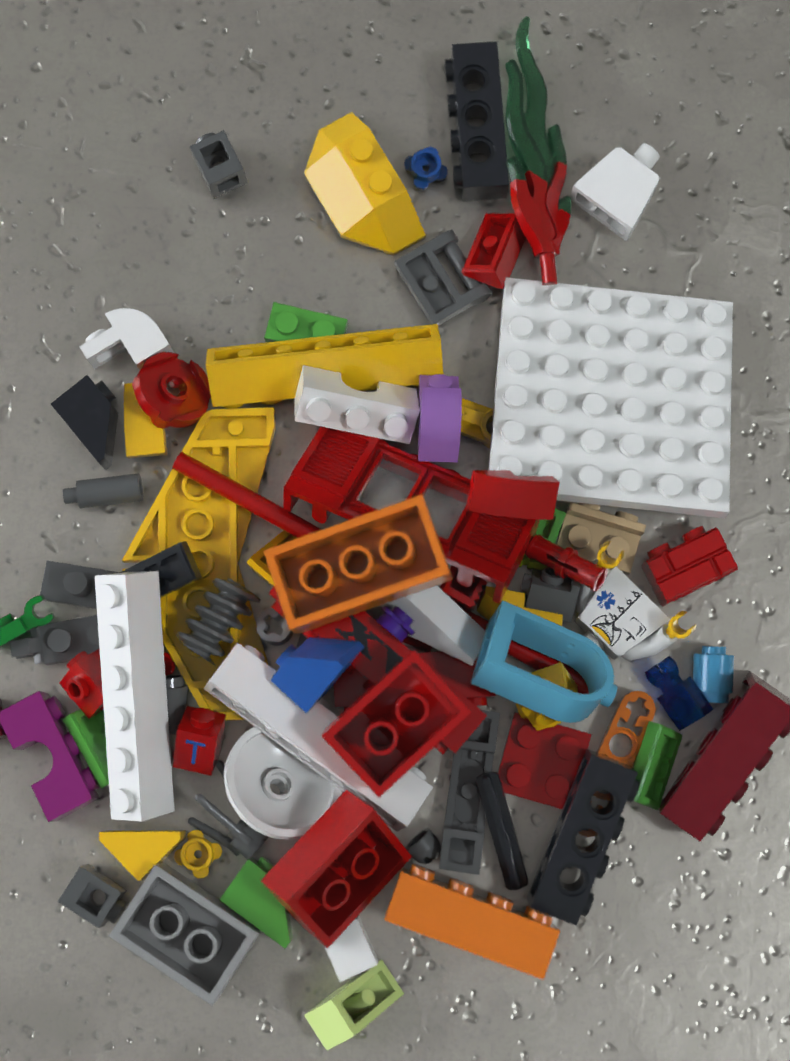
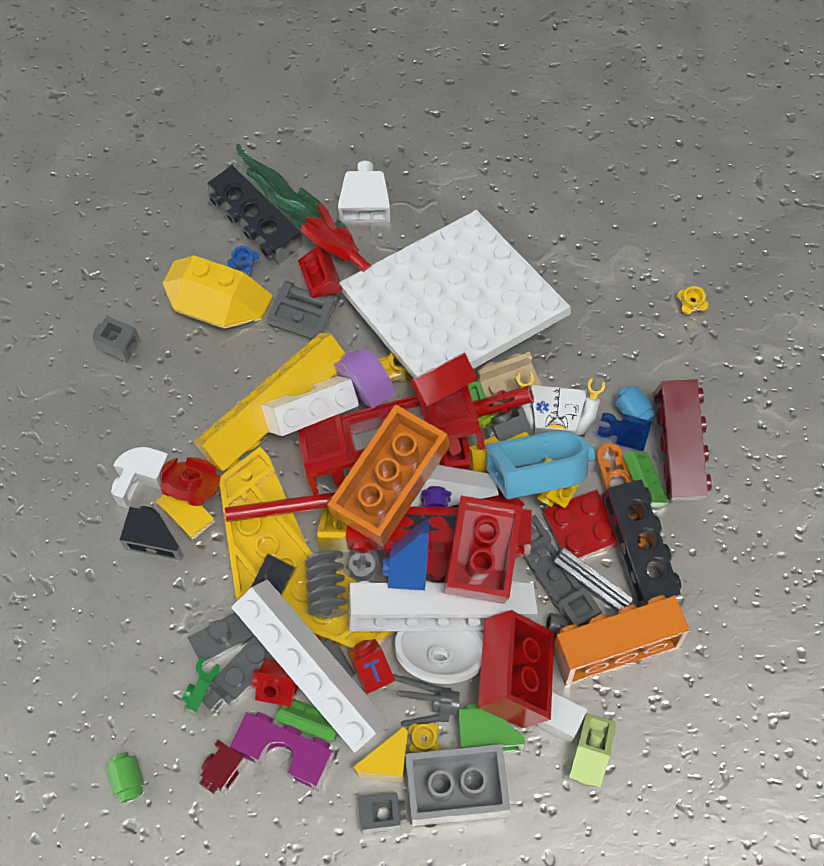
camera: 40 degrees left, 15 degrees down
dark grey cylinder [63,473,143,508] -> none
bright green plate [264,302,348,342] -> none
red brick [641,526,738,607] -> none

